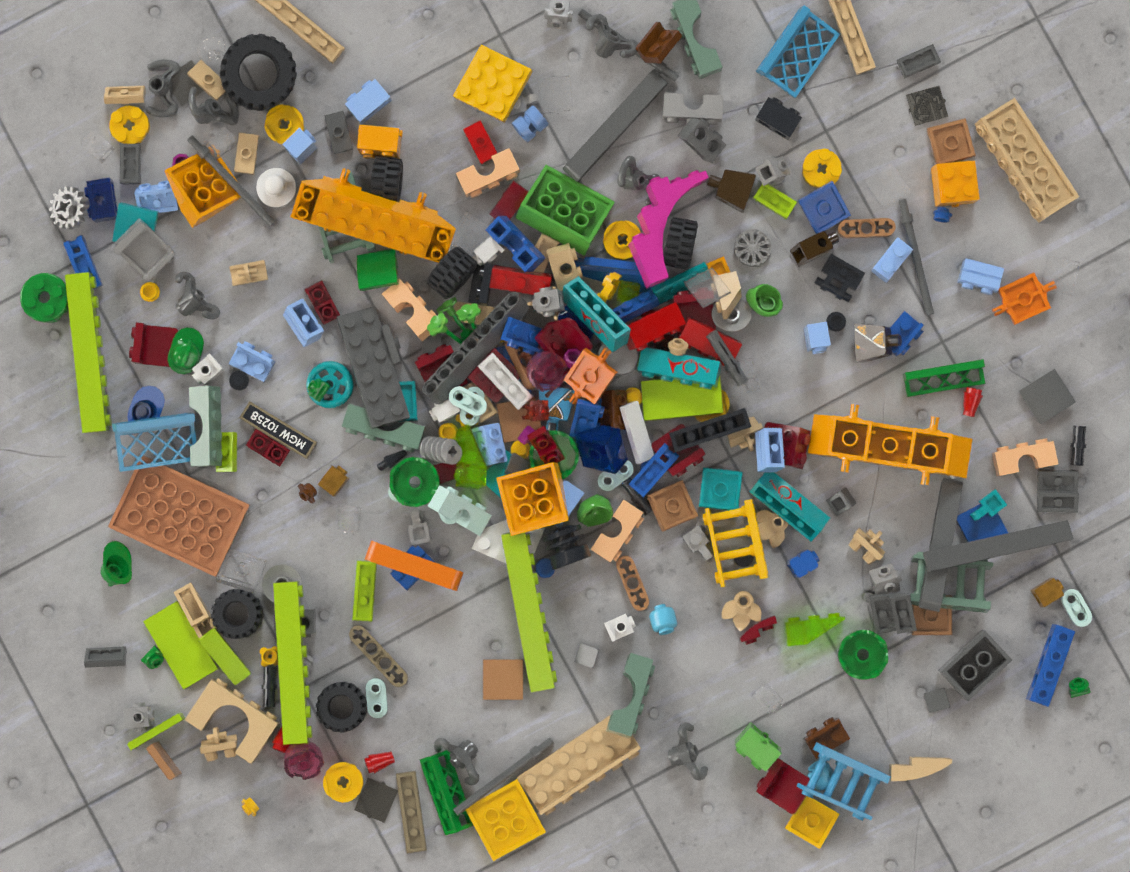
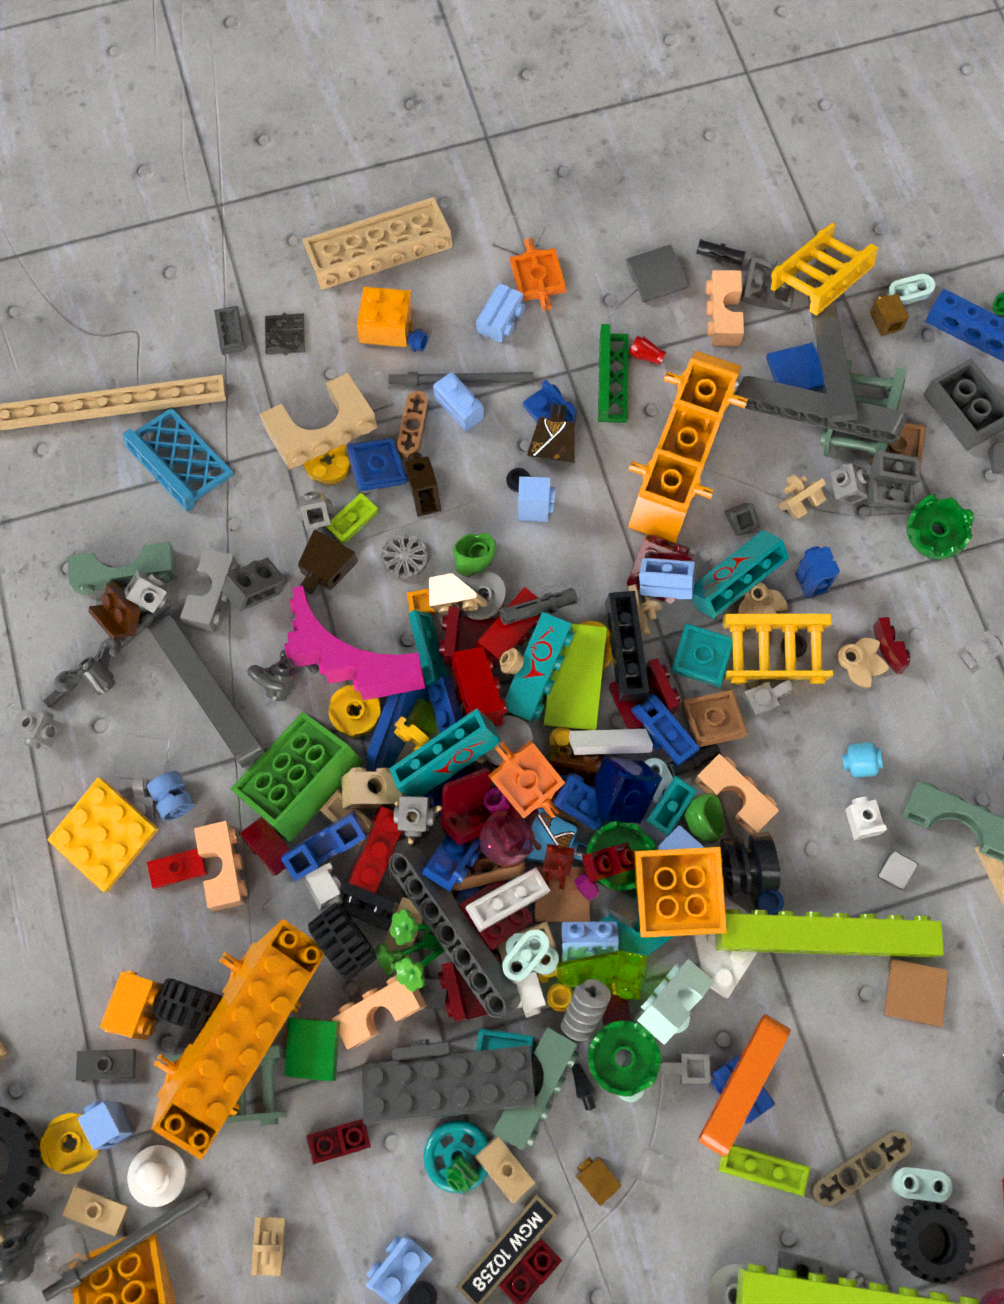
camera: 80 degrees left, 15 degrees down
light blue brick [283,299,324,347] -> none
reddish brown plate [298,483,317,504] -> none
light blue brick [345,79,392,125] -> none
yellow plate [511,440,530,459] -> none
medium nougat beam [616,556,649,611] -> none
reddish brown plate [655,335,675,352] -> none
black tyre [663,217,698,270] -> none
clear piece [684,268,731,308] -> none
black brick [755,97,802,141] -> none
clear neon green slope [784,613,845,646] -> none
black plate [814,254,865,302] -> none
medium nougat tile [927,118,976,164] -> none
teal plate [970,489,1007,521] -> none
none -> light grey brick [124,570,168,613]
none -> tan arch [260,373,377,470]
none -> tan plate [475,1136,535,1204]
none -> teal slope [646,776,698,836]
none -> yellow fence [771,223,879,316]

